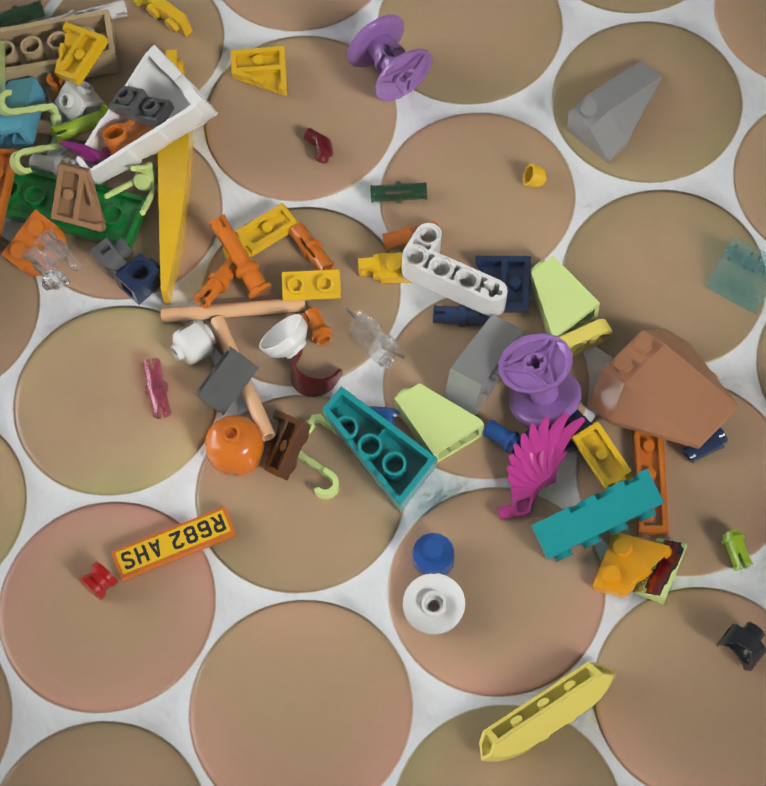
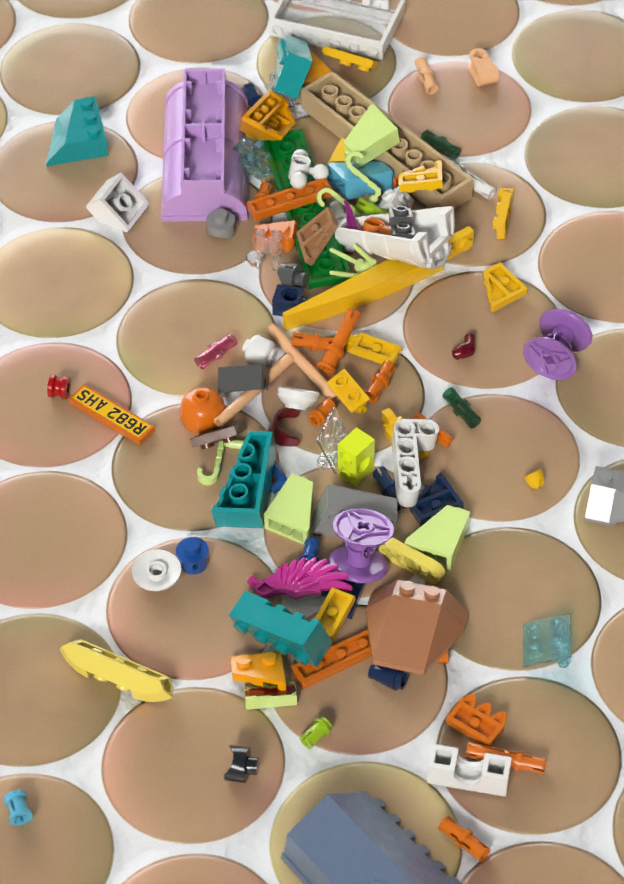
camera: 55 degrees right, 15 degrees down
none -> neon yellow brick [338,427,375,486]

